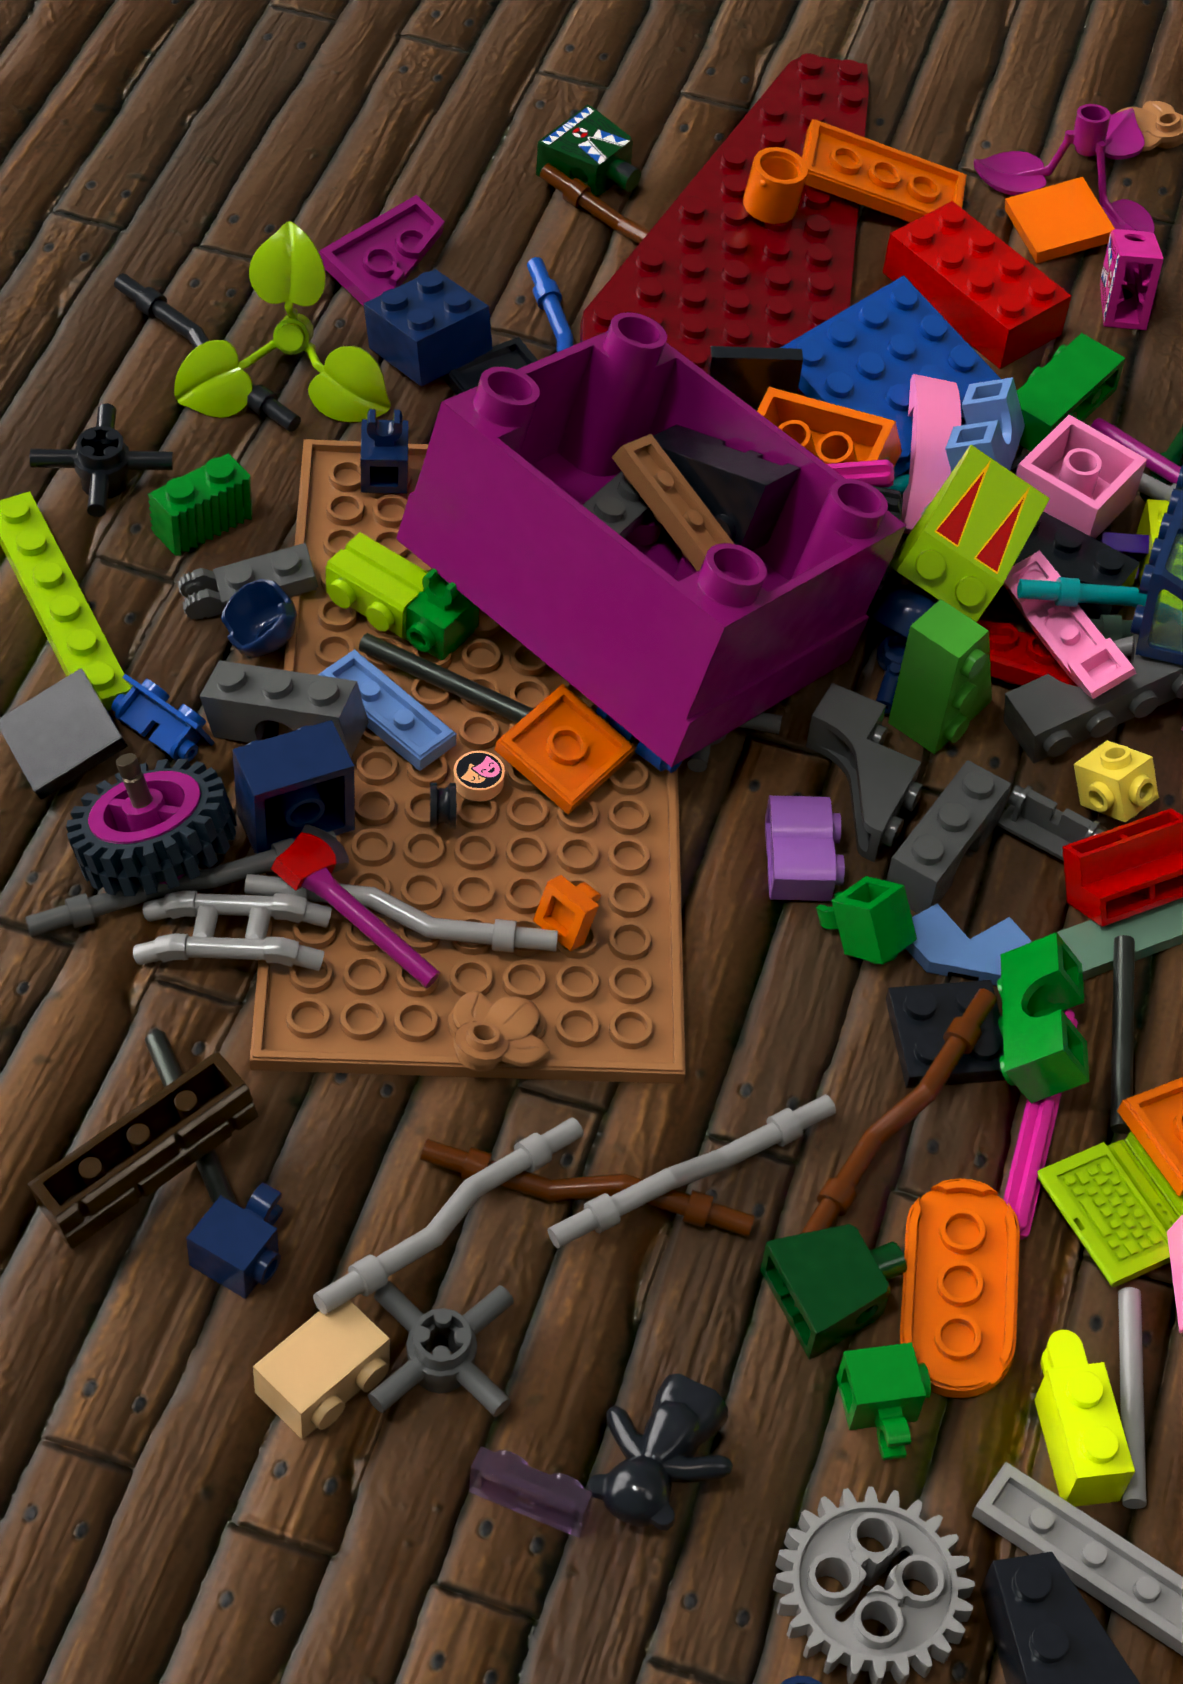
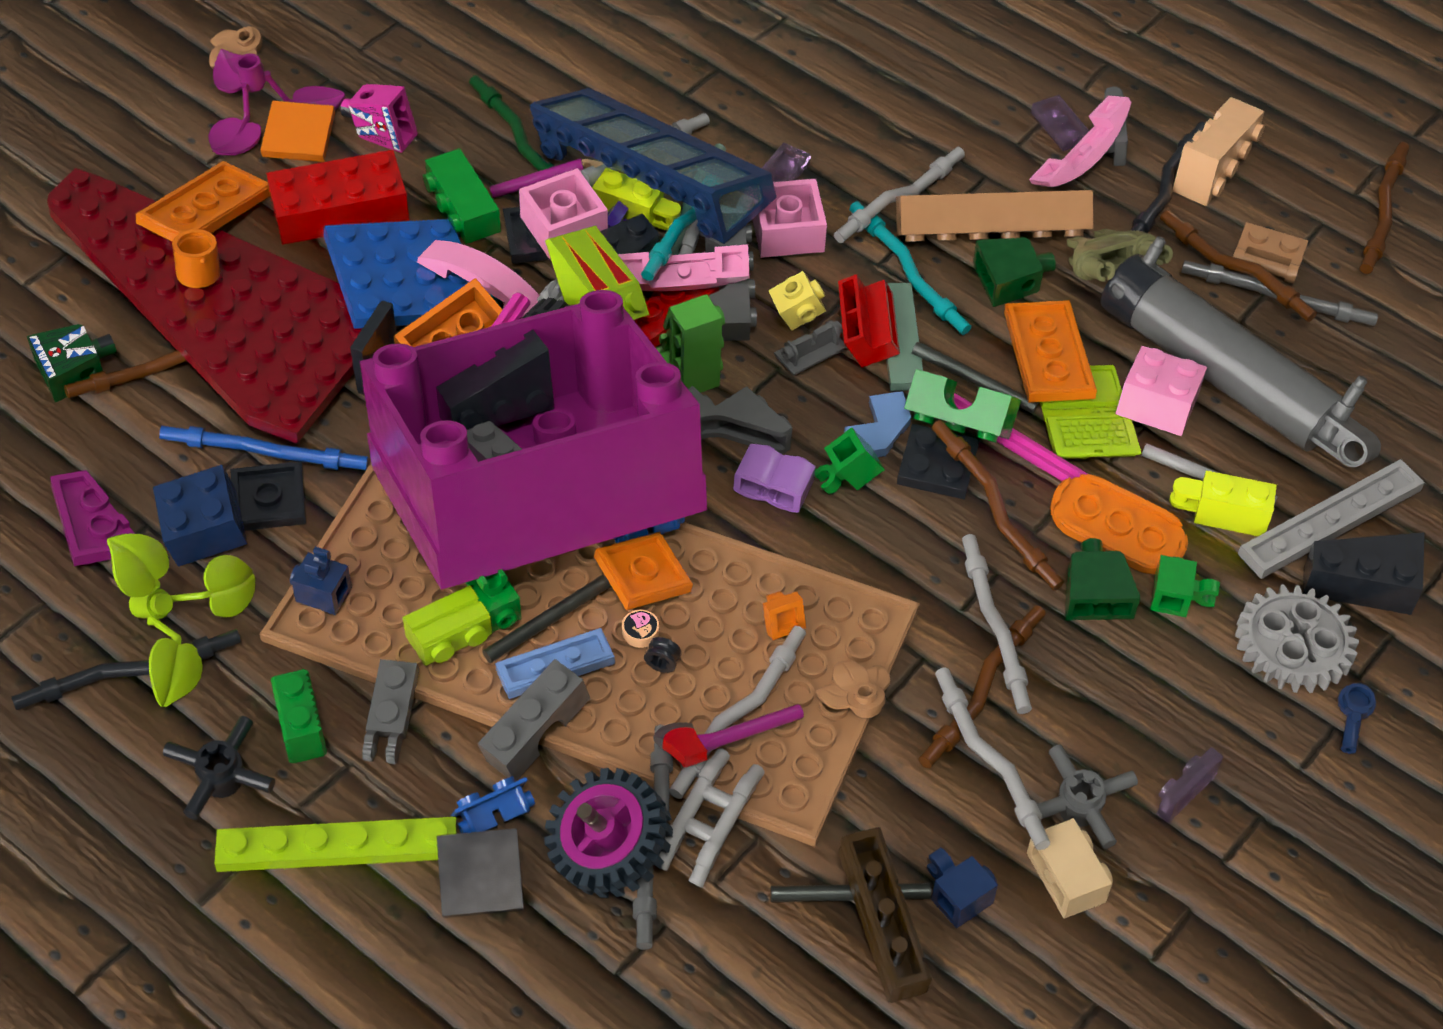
camera: 65 degrees left, 0 degrees up
dark blue hair [221,579,297,657] -> none
dark blue brick [232,720,355,854] -> none
black piece [588,1373,733,1531] -> none
medium nougat plate [611,434,734,571] -> none
dark grey arch [886,760,1011,914] -> none
medium blue arch [945,377,1025,472] -> none

